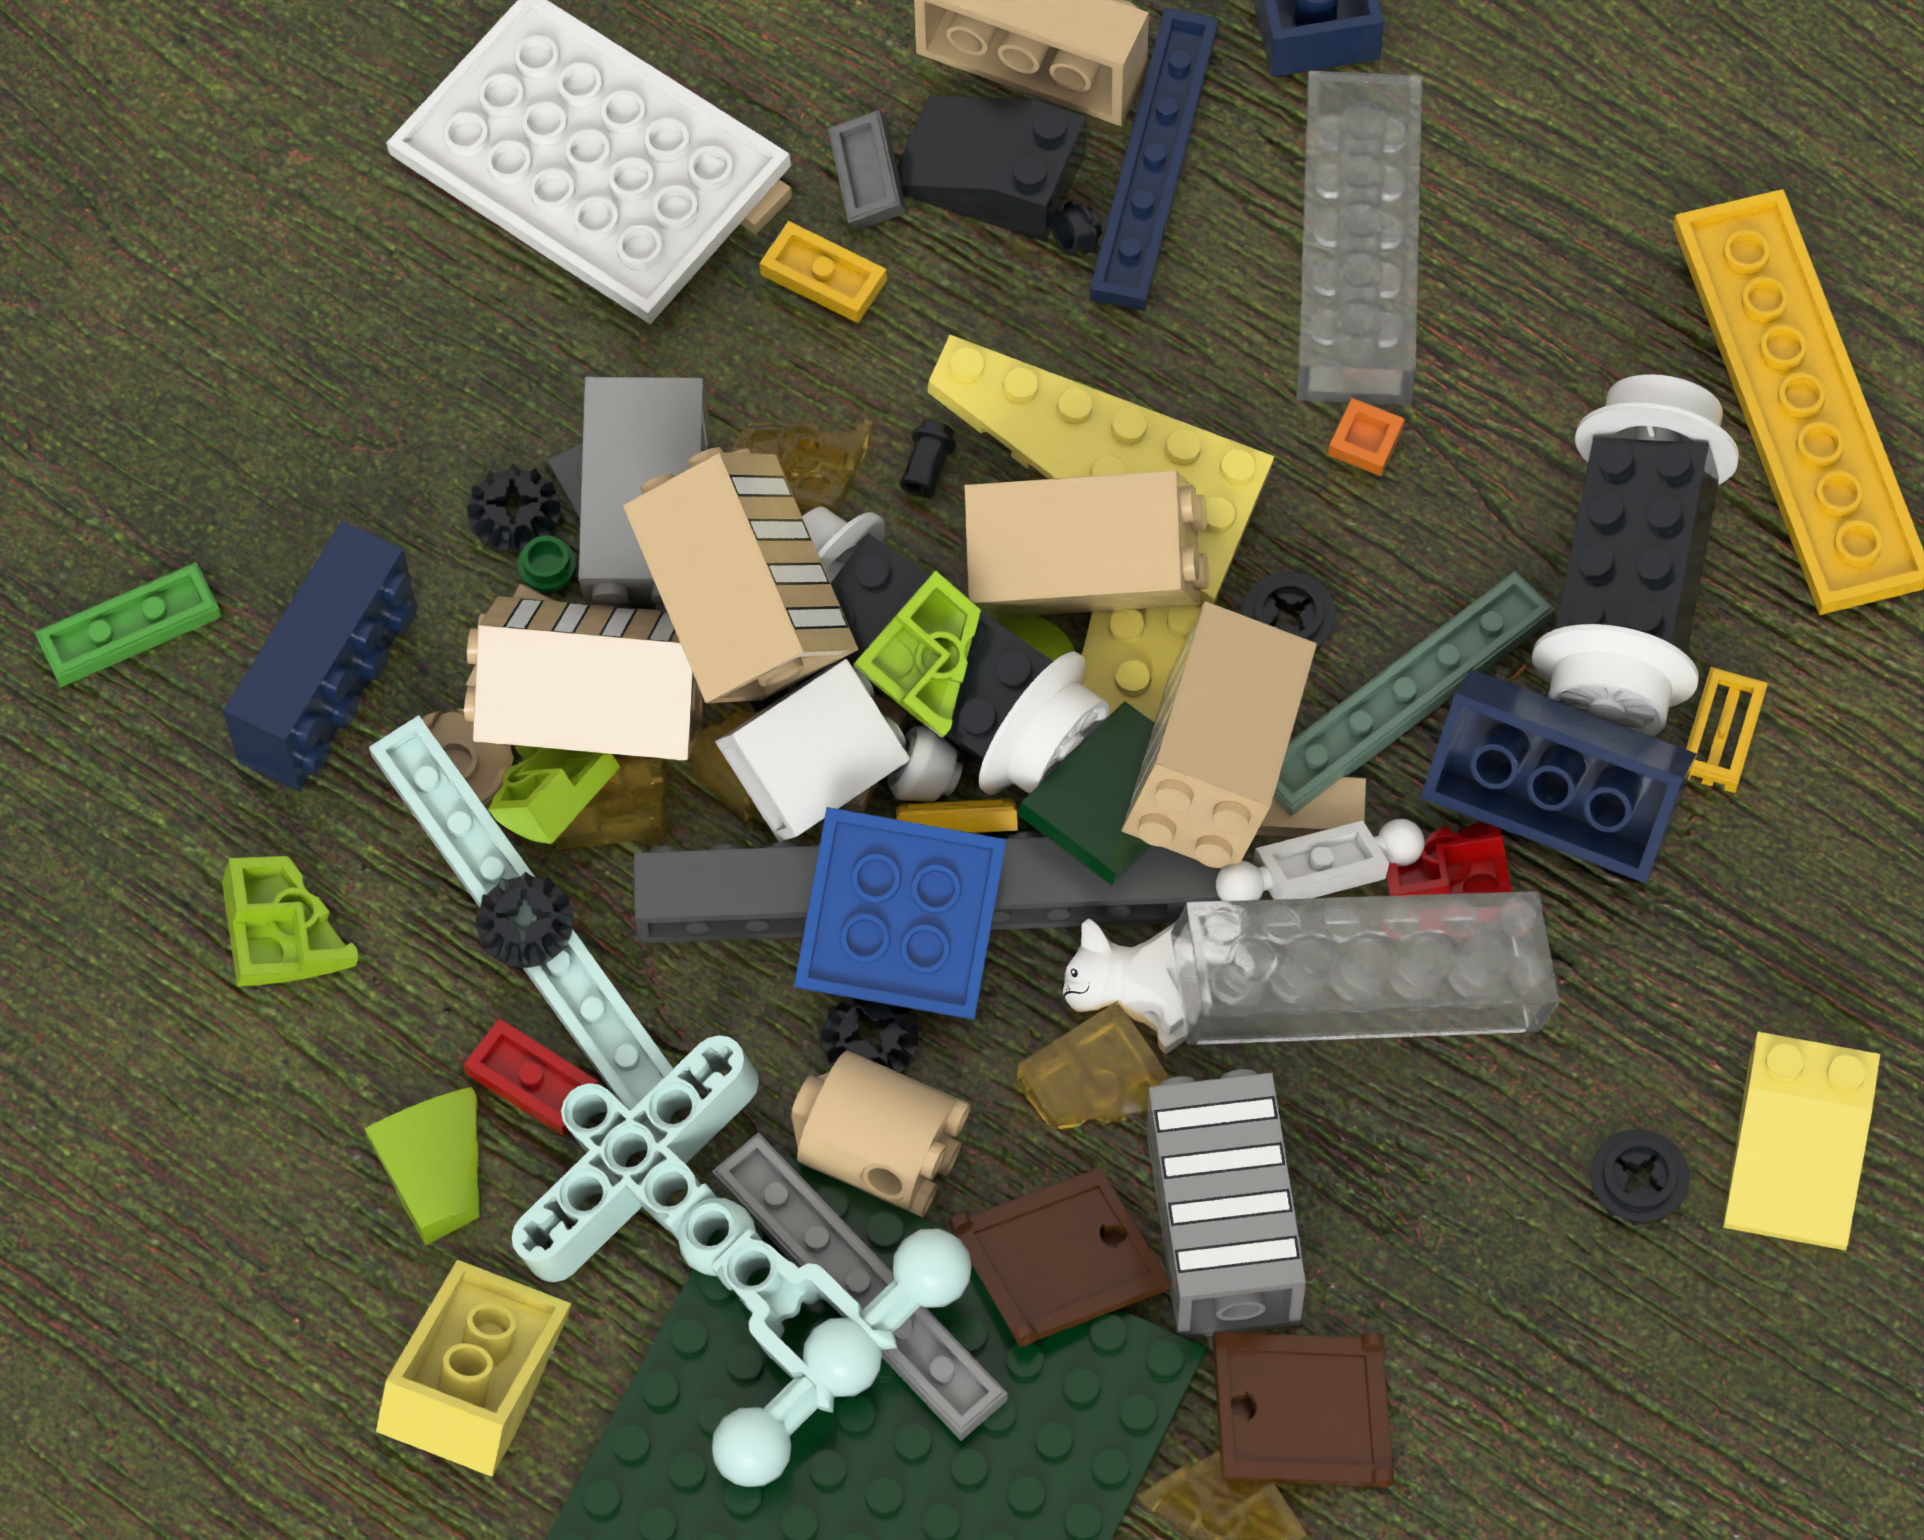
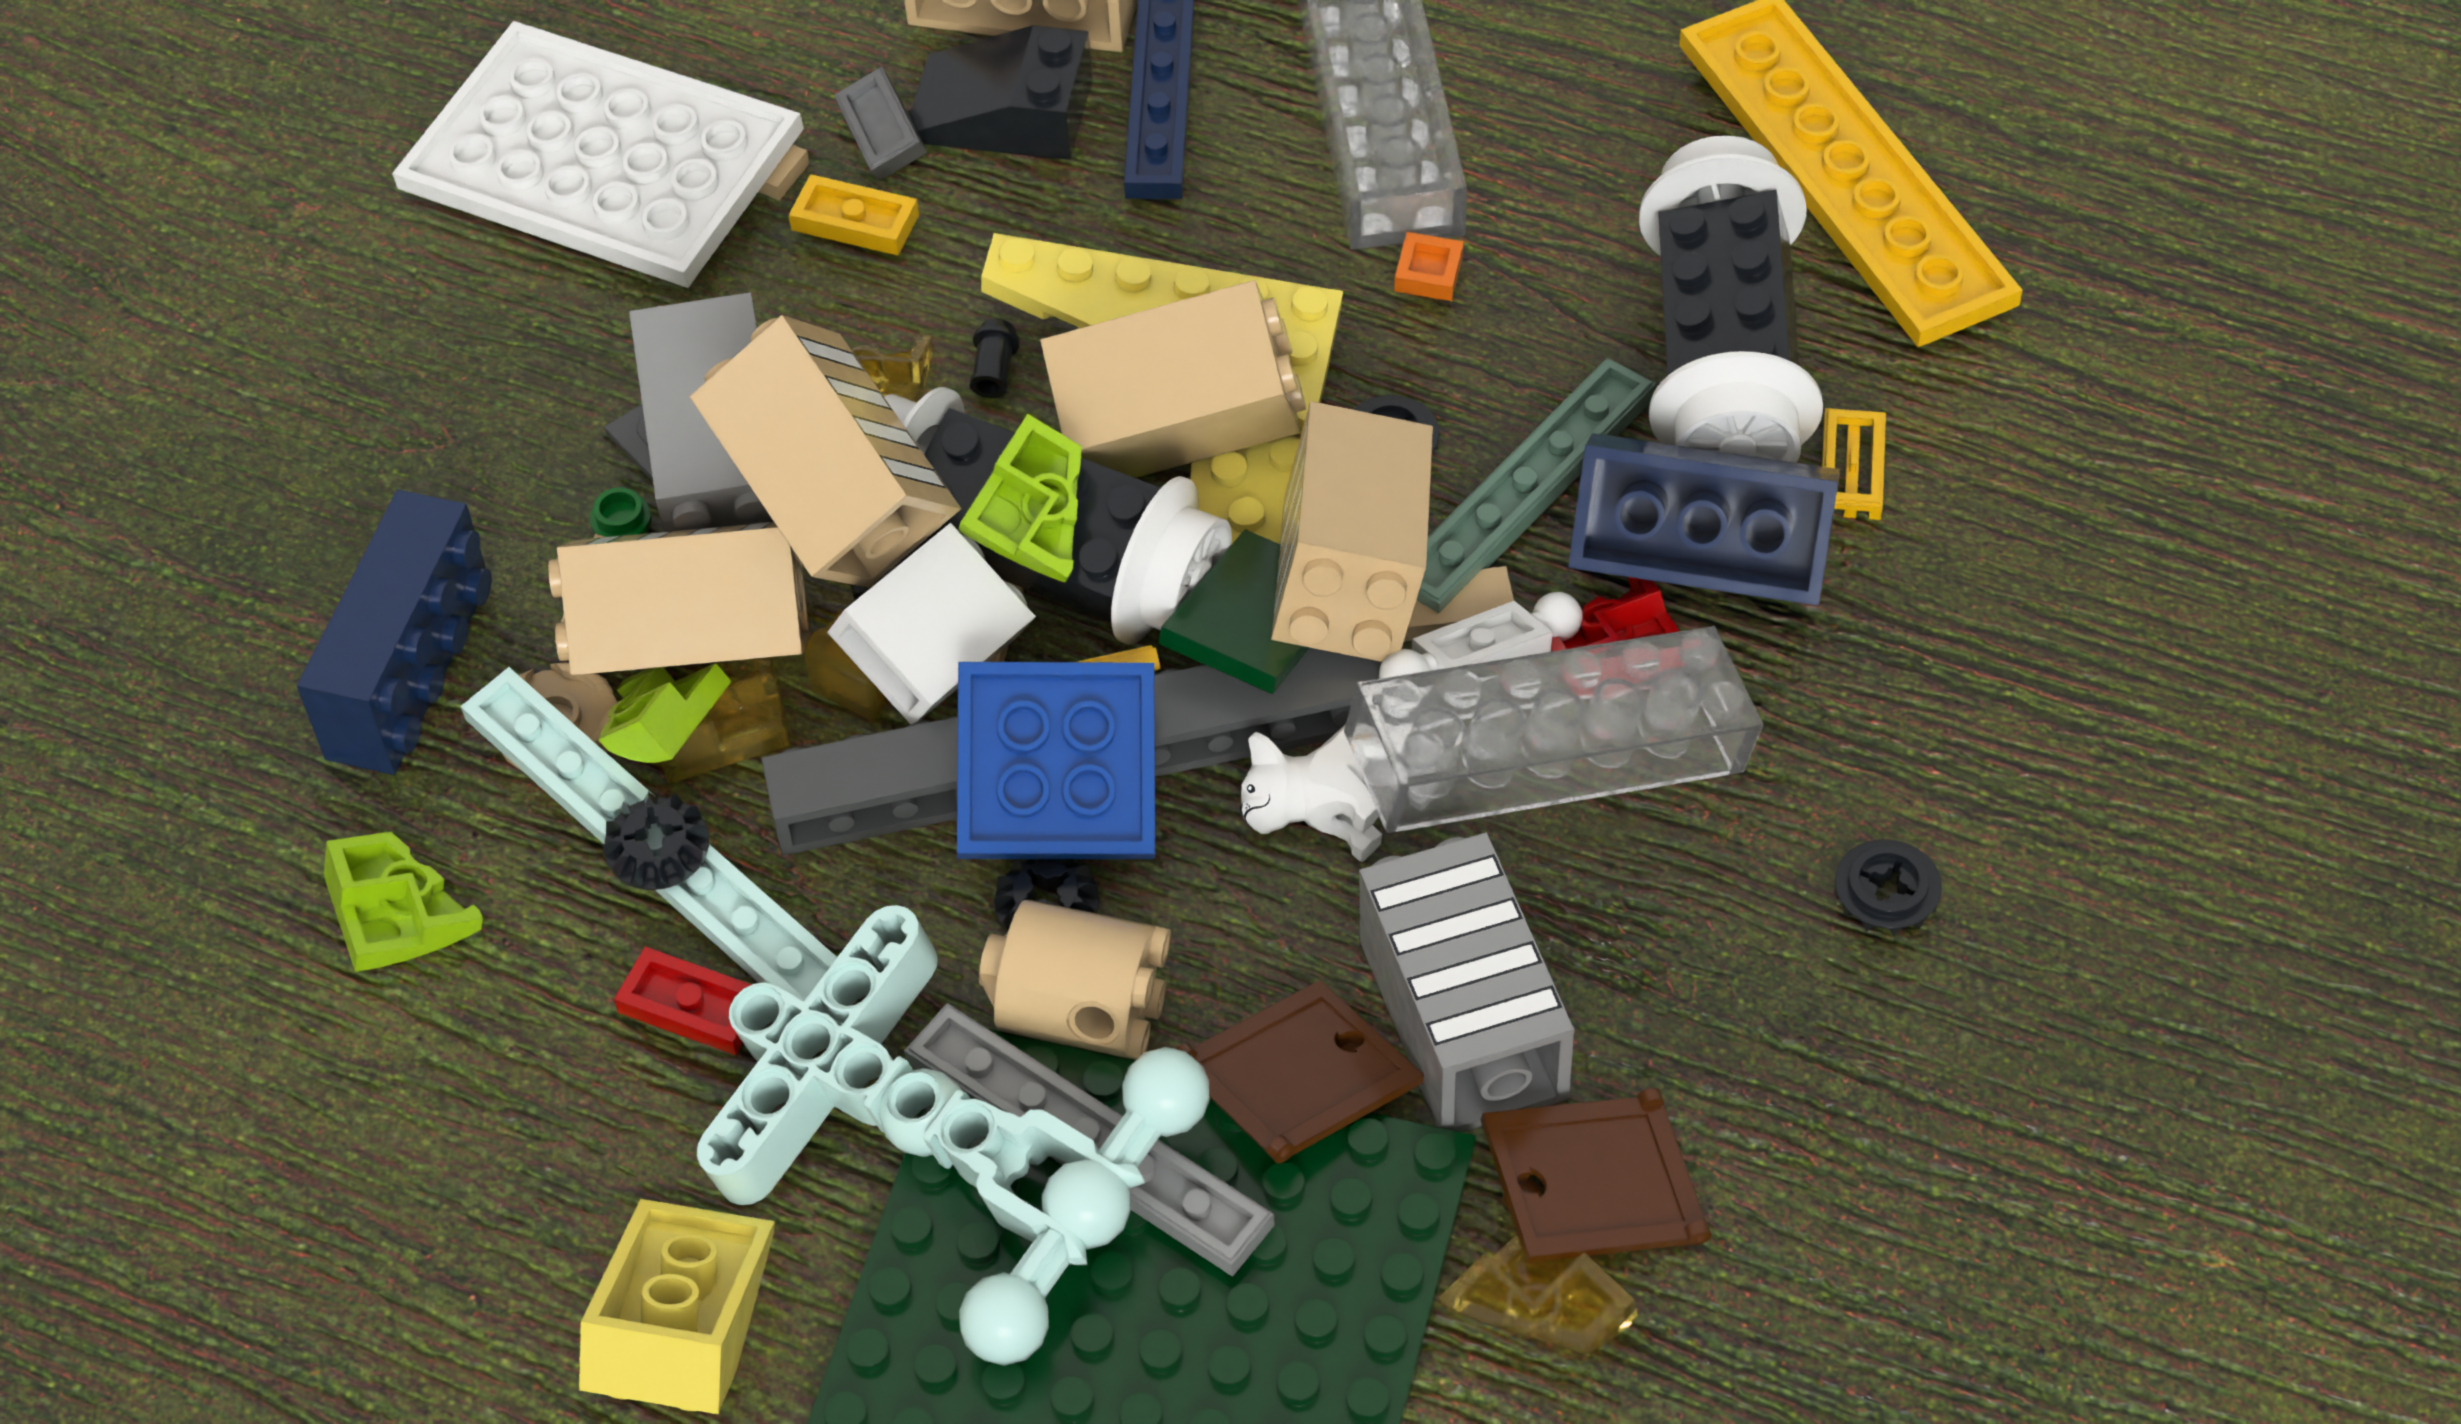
camera: 10 degrees left, 10 degrees down
bright green tile [35,562,222,688] -> none
lime slope [364,1087,480,1246] -> none
black gear [467,463,560,552] -> none
white cone [887,725,963,802] -> none
clear yellow slope [1017,1001,1170,1130] -> none
black plate [1051,200,1102,255] -> none
light yellow slope [1723,1032,1880,1251] -> none

